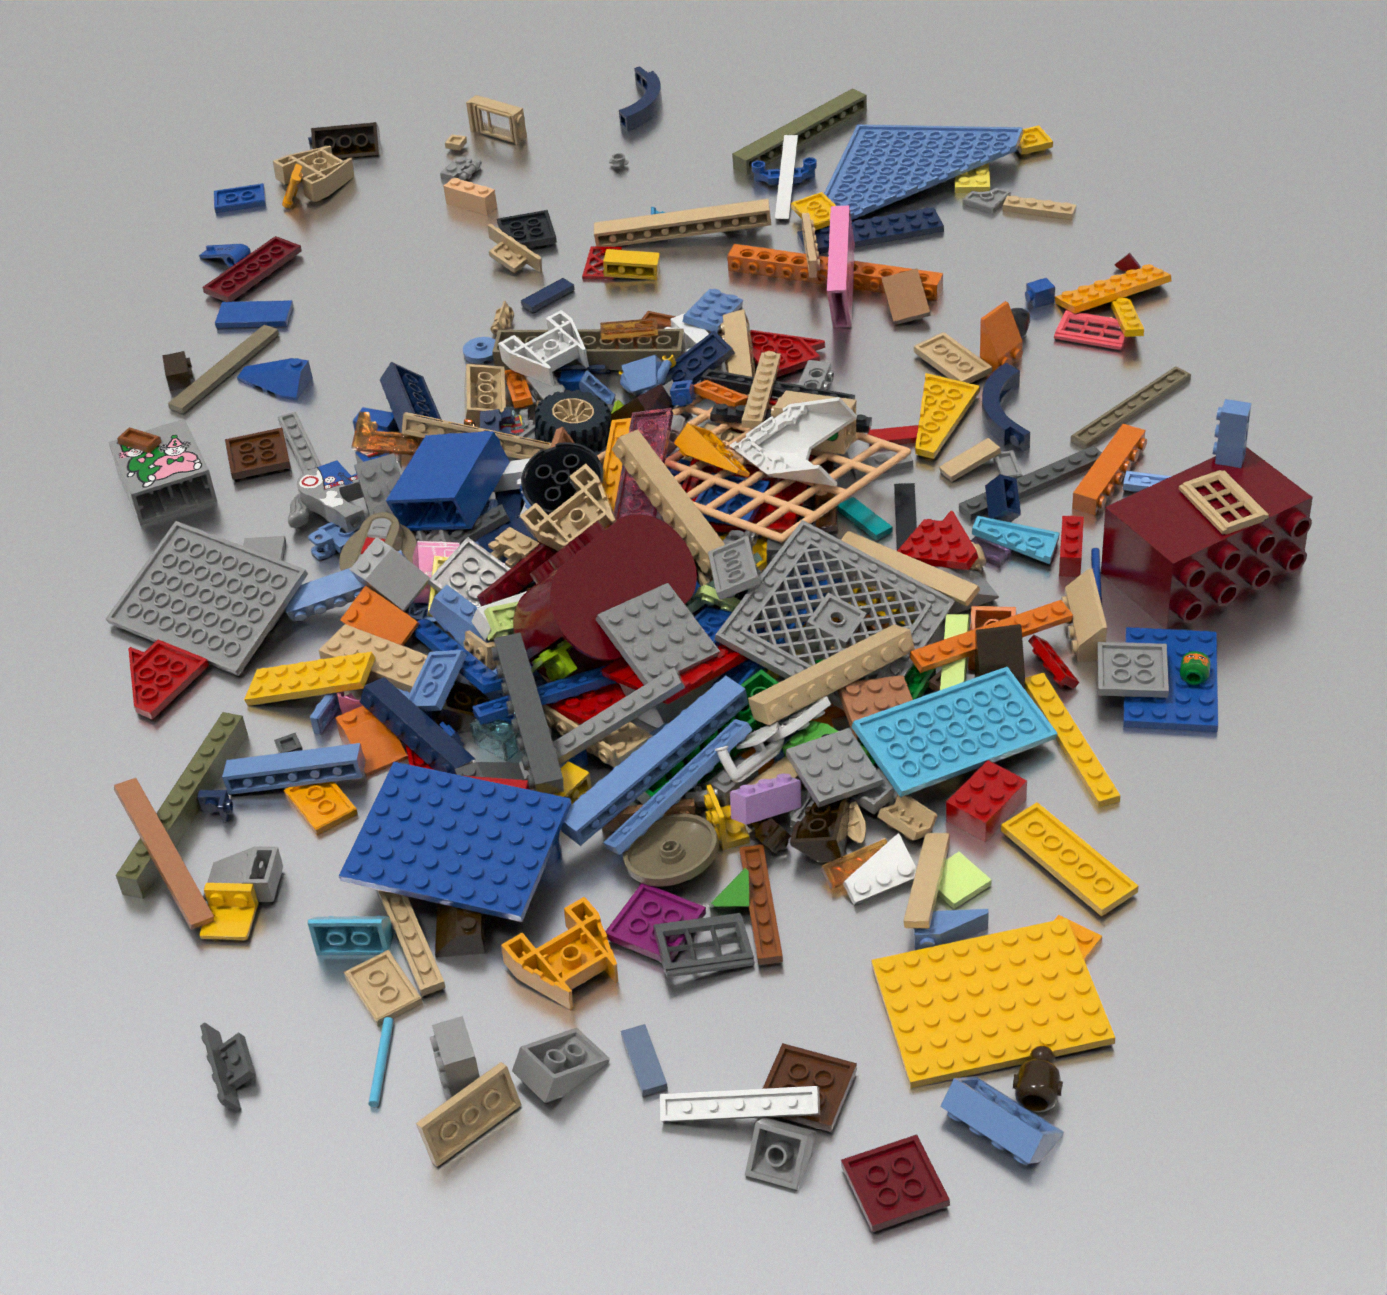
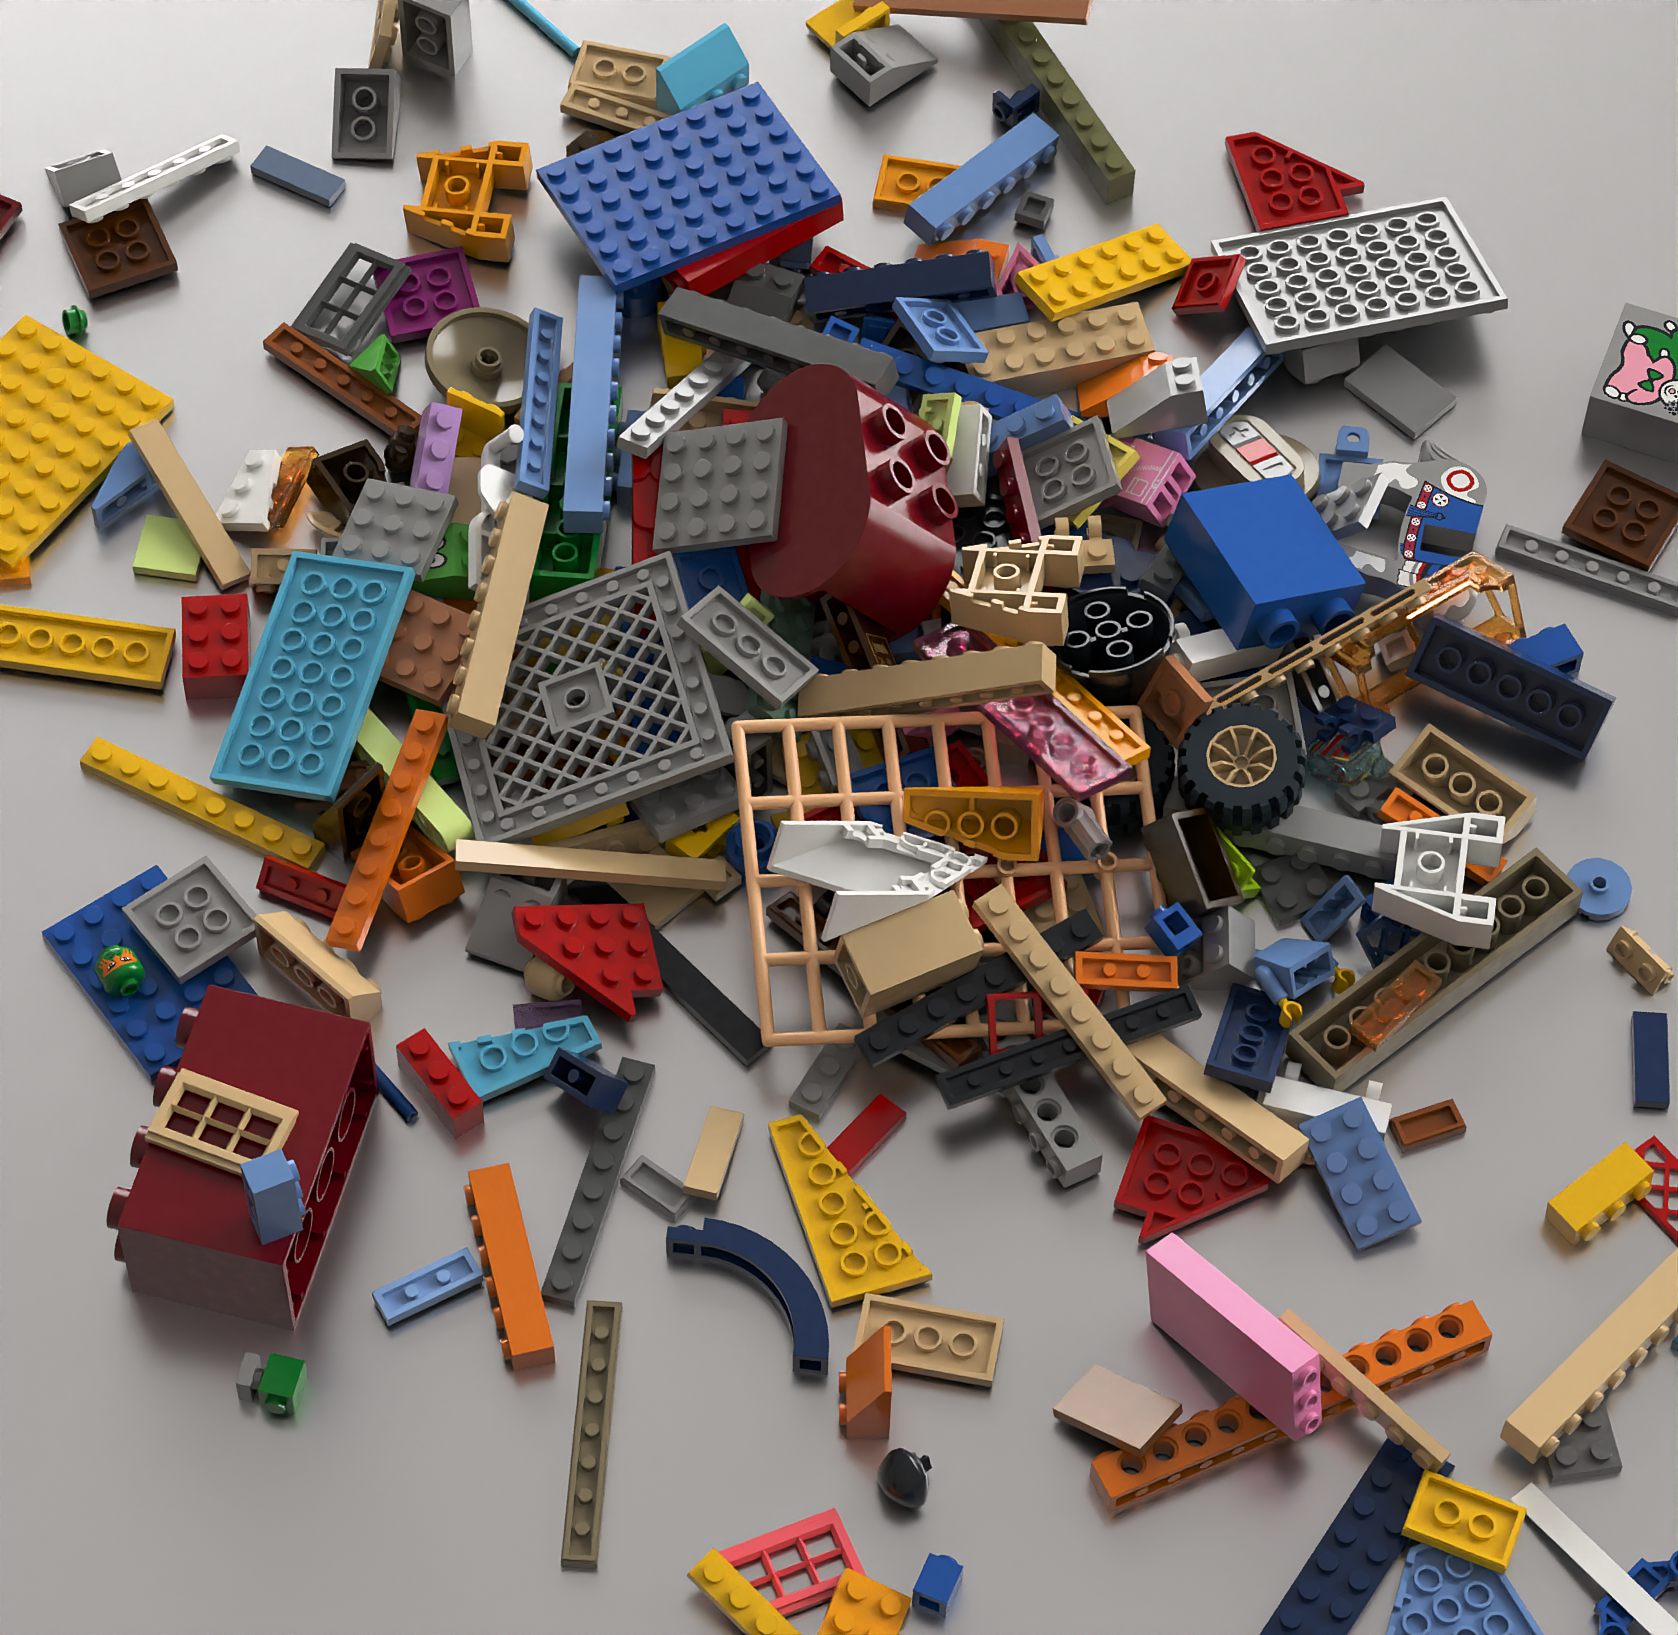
camera: 130 degrees right, 15 degrees up
teal tile [837,497,893,541] -> none
none -> green plate [62,305,88,336]
none -> red tile [1171,254,1246,315]

